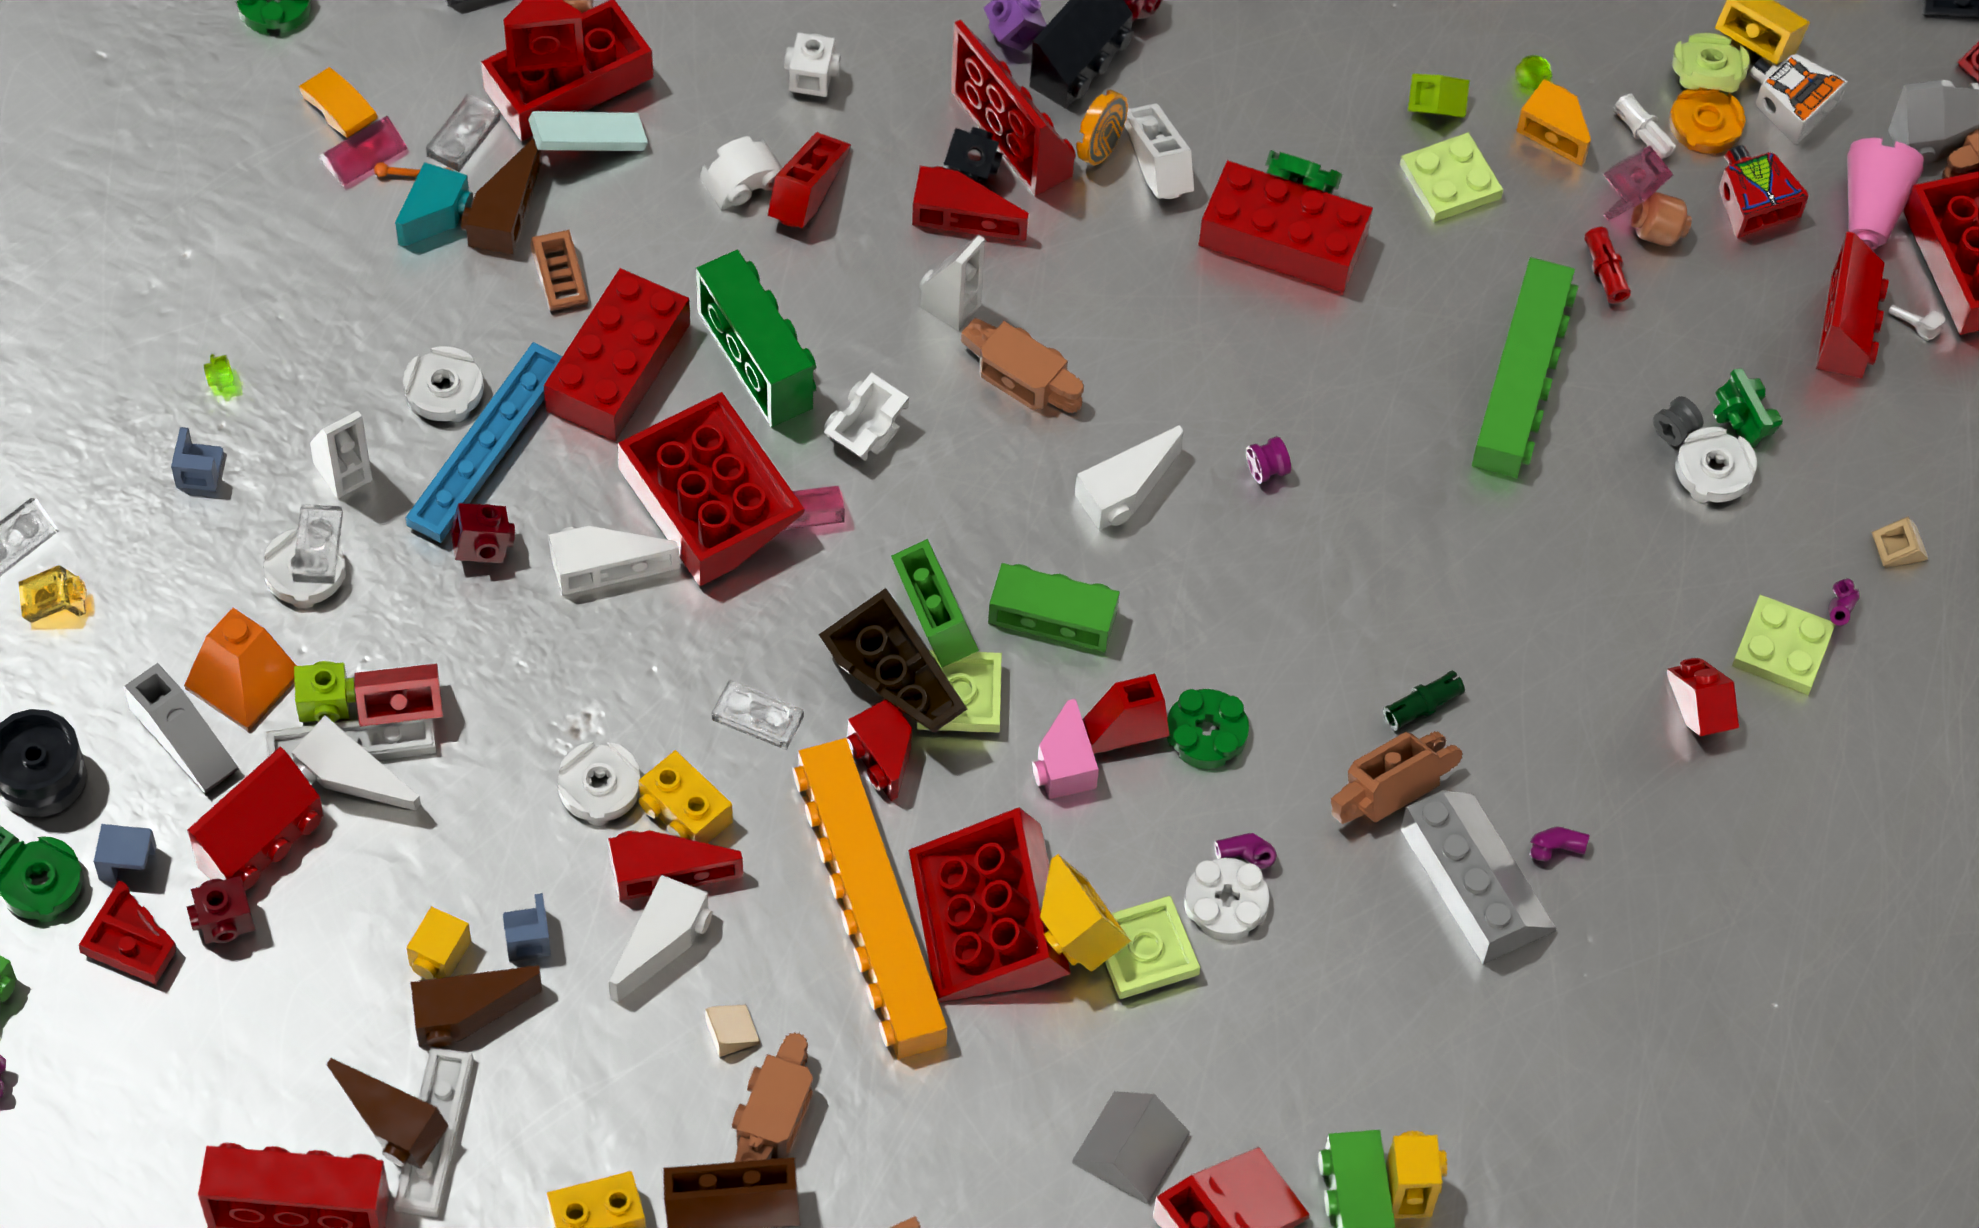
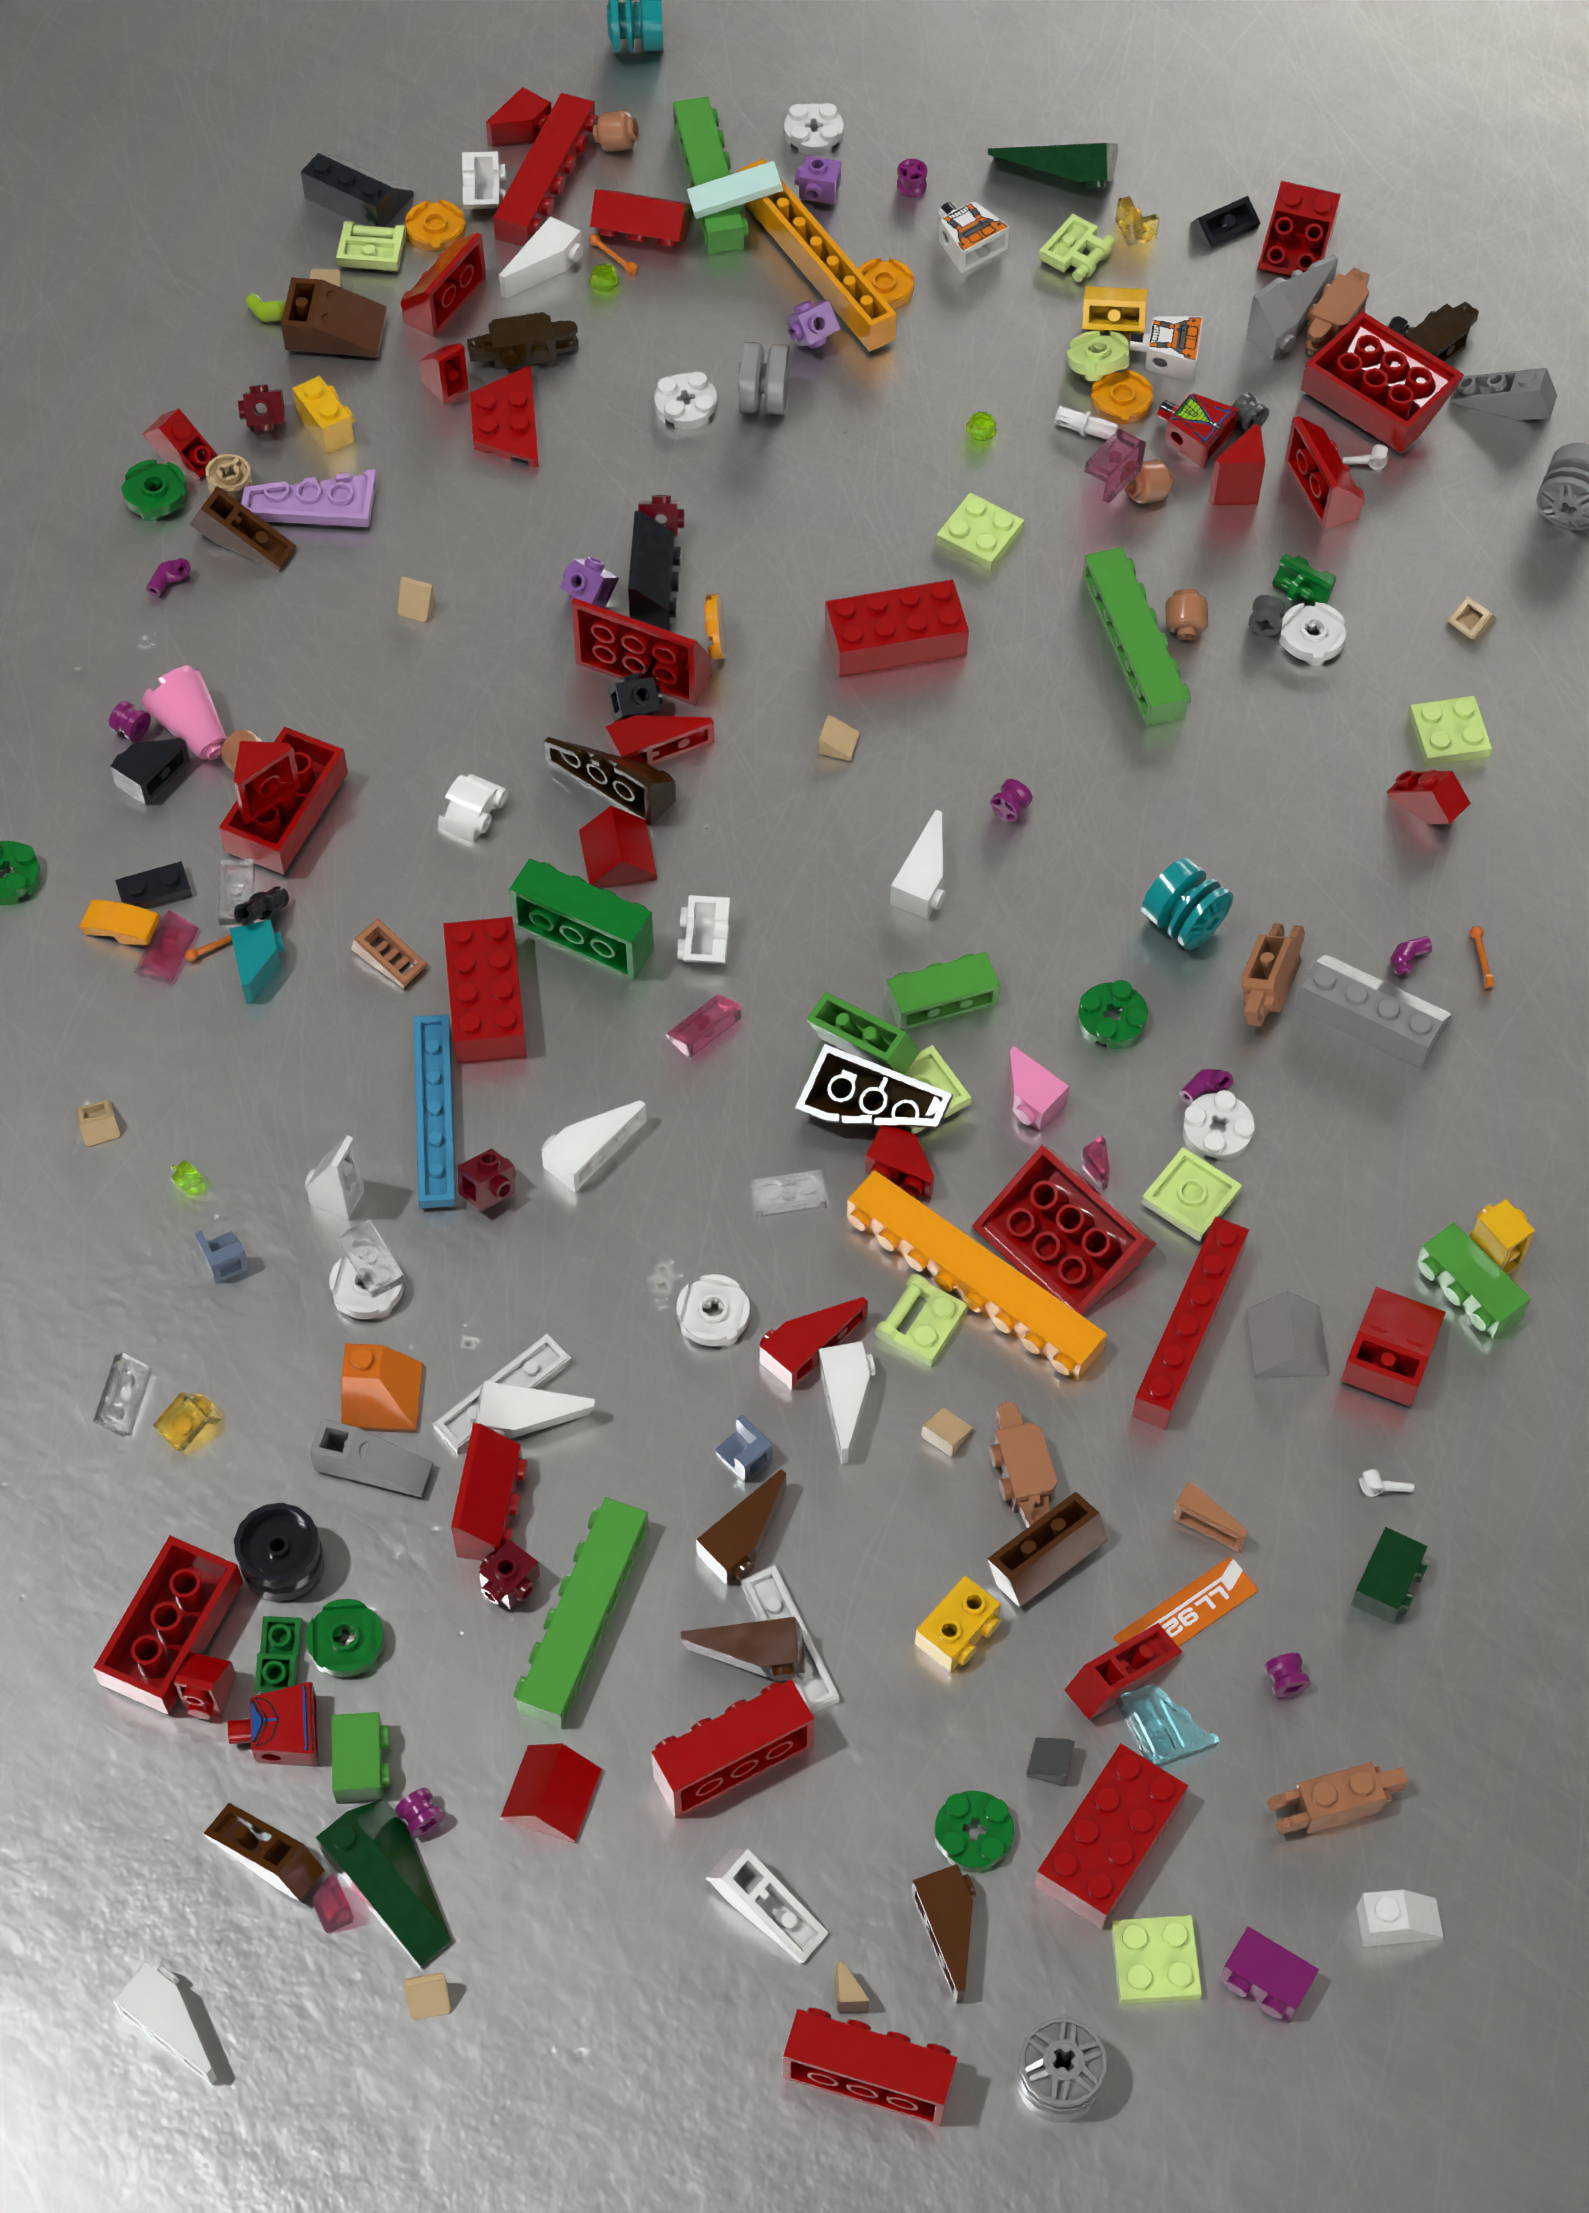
camera: 30 degrees left, 0 degrees up
red wing [78,880,177,985] -> none
sand blue panel [93,824,157,882] -> none
lime brick [294,661,356,722] -> none
red brick [355,663,443,727] -> none
white plate [403,346,484,422] -> none
yellow brick [406,906,471,980] -> none
reddish brown slope [461,139,542,255] -> none
light aqua tile [528,111,648,151] -> none
red slope [618,392,805,586] -> none
yellow brick [638,750,733,844] -> none
red slope [767,132,851,228] -> none
white brick [784,32,841,97] -> none
white slope [919,235,985,330] -> none
nougat hinge [961,318,1084,414] -> none
yellow slope [1040,854,1131,972] -> none
red slope [1082,674,1170,754] -> none
white slope [1125,103,1194,199] -> none
green plate [1265,150,1343,194] -> none
dark green pin [1383,670,1465,731] -> none
lime panel [1408,73,1470,118] -> none
light orange slope [1516,79,1591,167] -> none
red pin [1584,227,1631,304] -> none
magenta arm [1828,578,1860,626] -> none
bright pink cone [1847,138,1924,250] -> none
none -> tan slope [75,1099,120,1146]
none -> black plate [115,861,192,909]
none -> black pin [234,886,289,926]
none -> red slope [500,1743,602,1843]
none -> bright green brick [514,1497,649,1729]
none -> dark brown wedge [544,737,676,827]
none -> red slope [579,806,657,888]
none -> tan slope [819,715,859,761]
none -> yellowish green plate [874,1273,968,1367]
none -> clear pink slope [1081,1135,1110,1190]
none -> red brick [1131,1216,1249,1430]
none -> teal wheel [1141,857,1234,950]
none -> nougat head [1165,589,1208,640]
none -> red slope [1208,424,1266,506]
none -> dark grey wheel [1232,393,1269,432]
none -> orange hinge [1470,926,1494,988]

